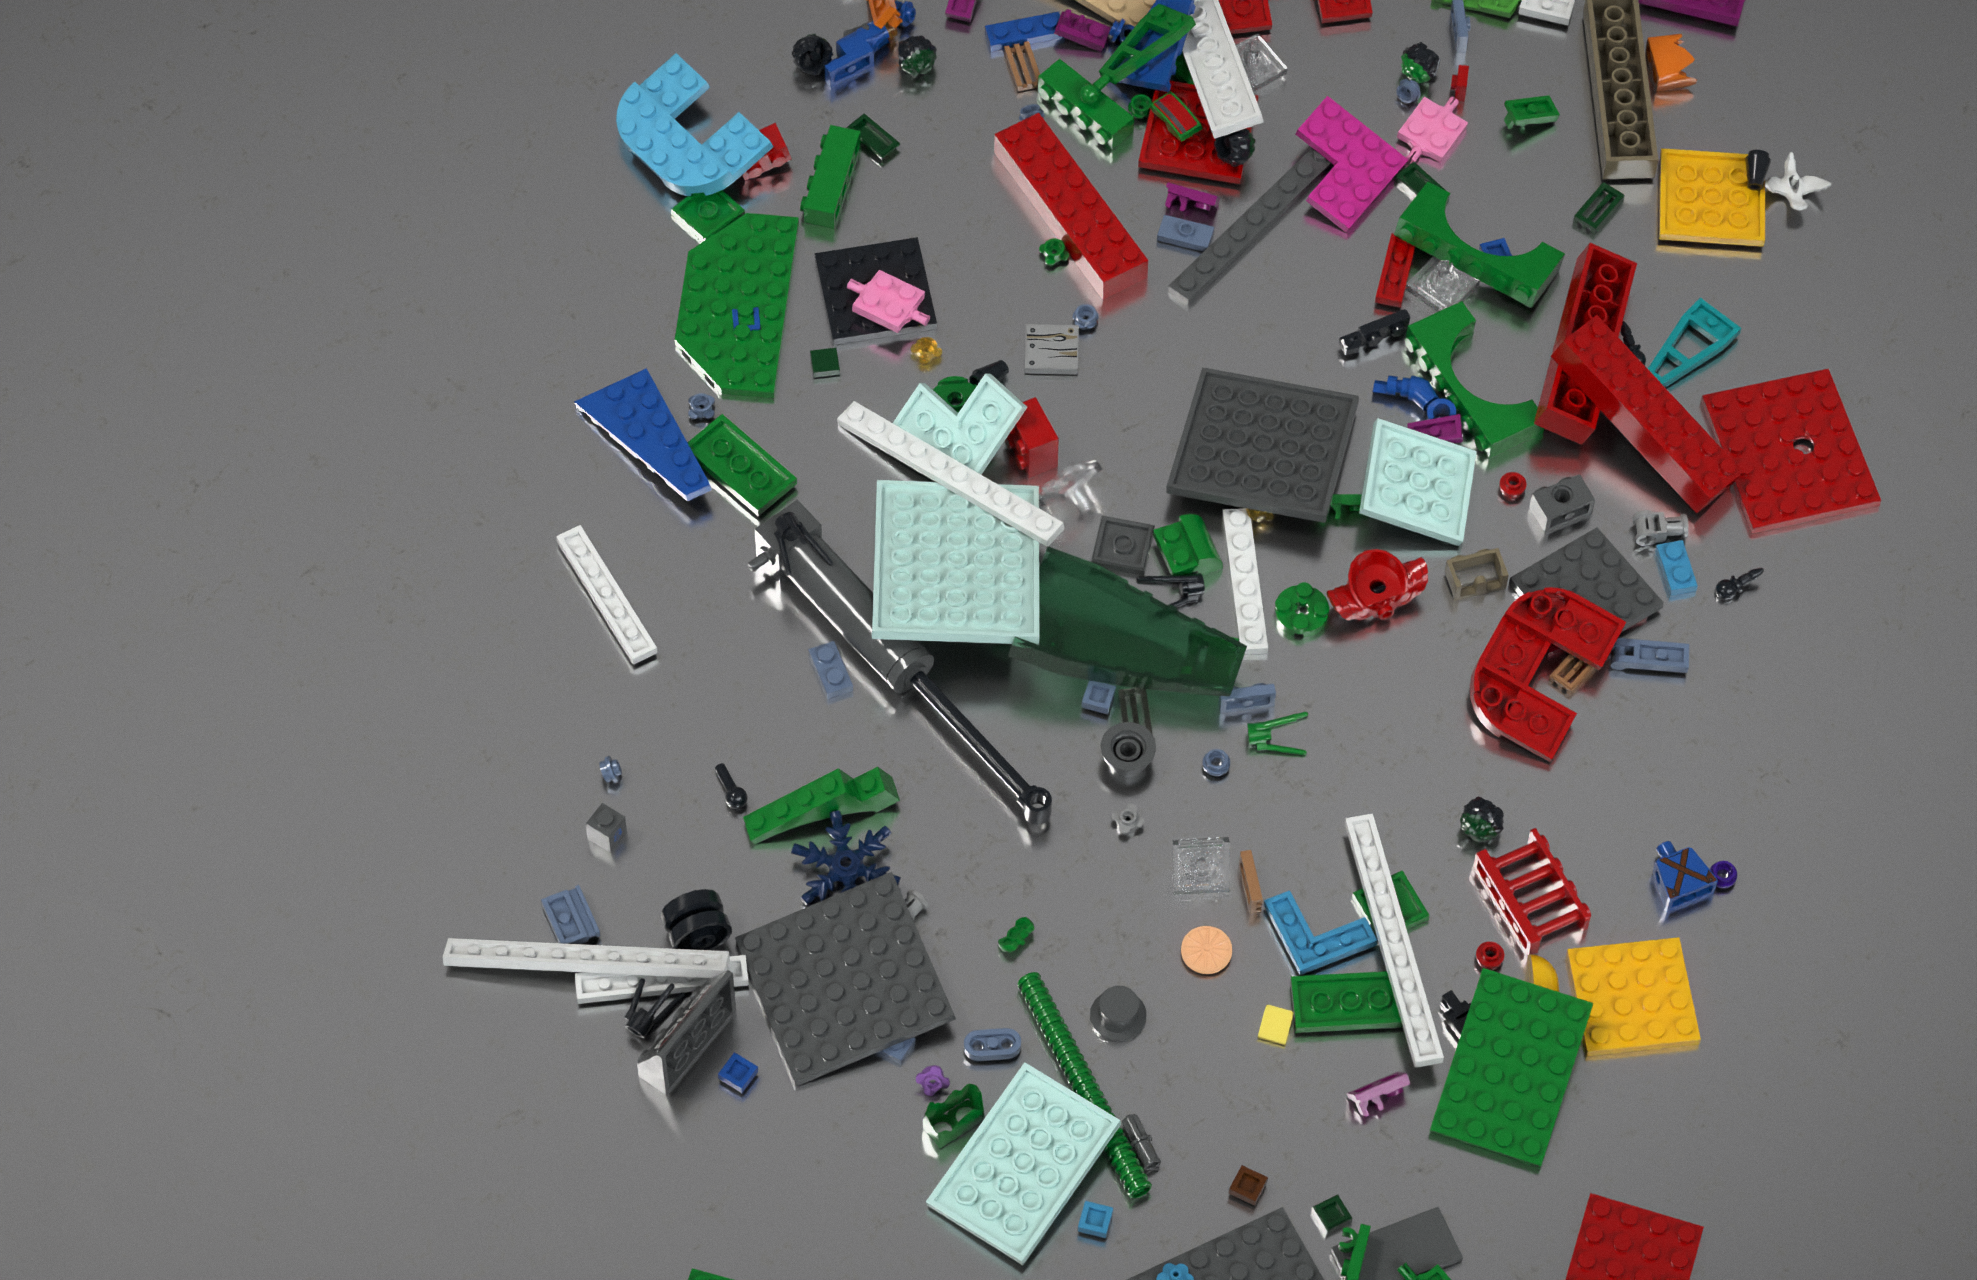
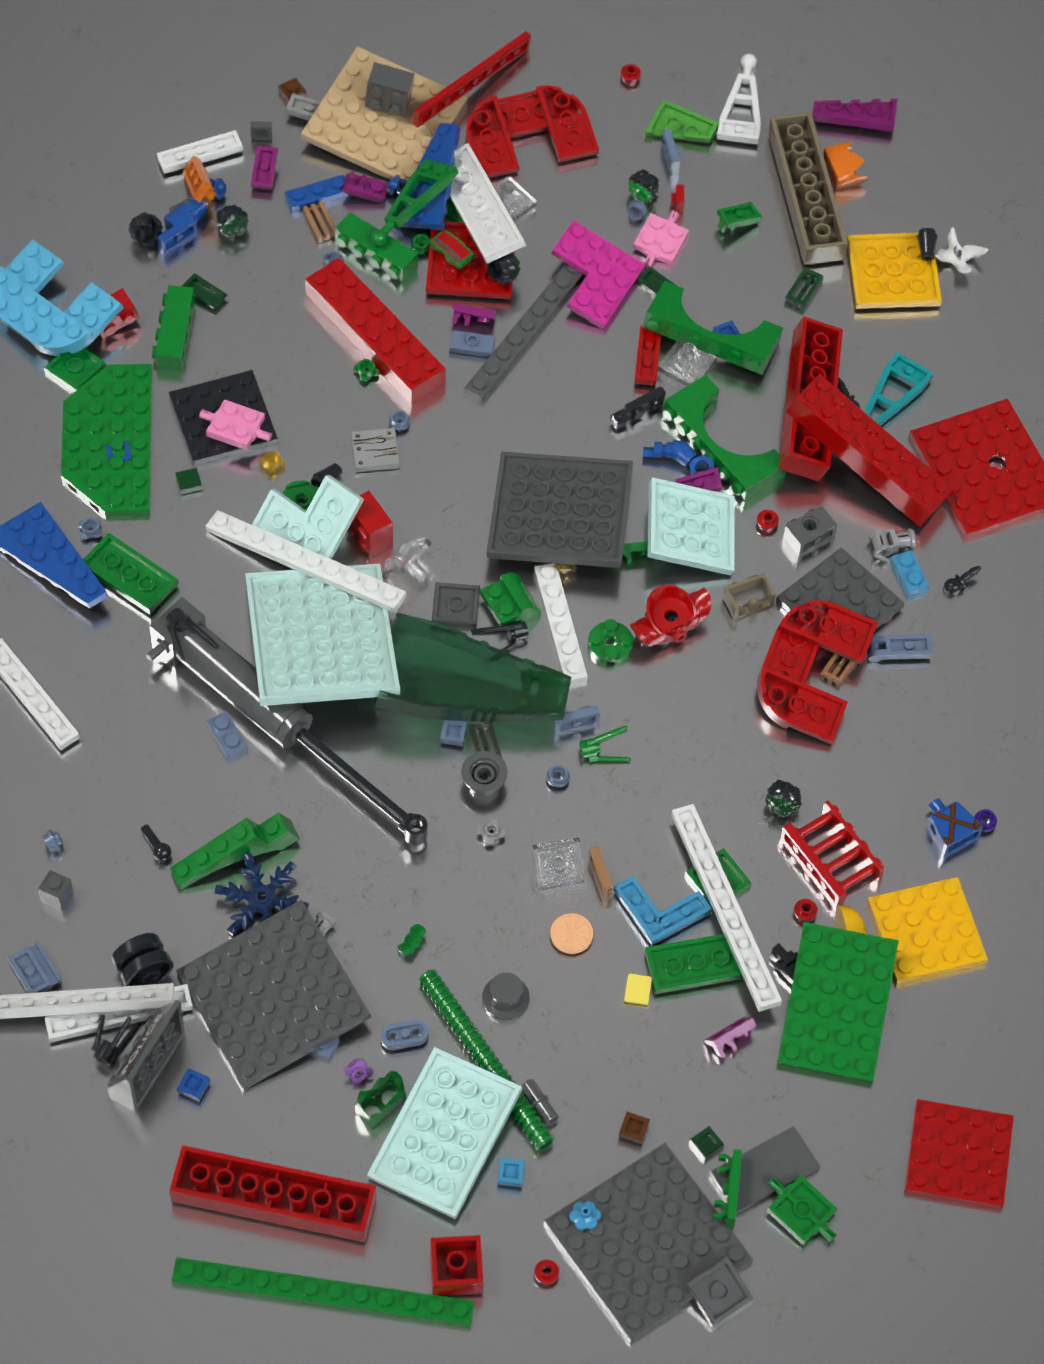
camera: 10 degrees left, 0 degrees up
none -> red brick [169,1145,377,1243]

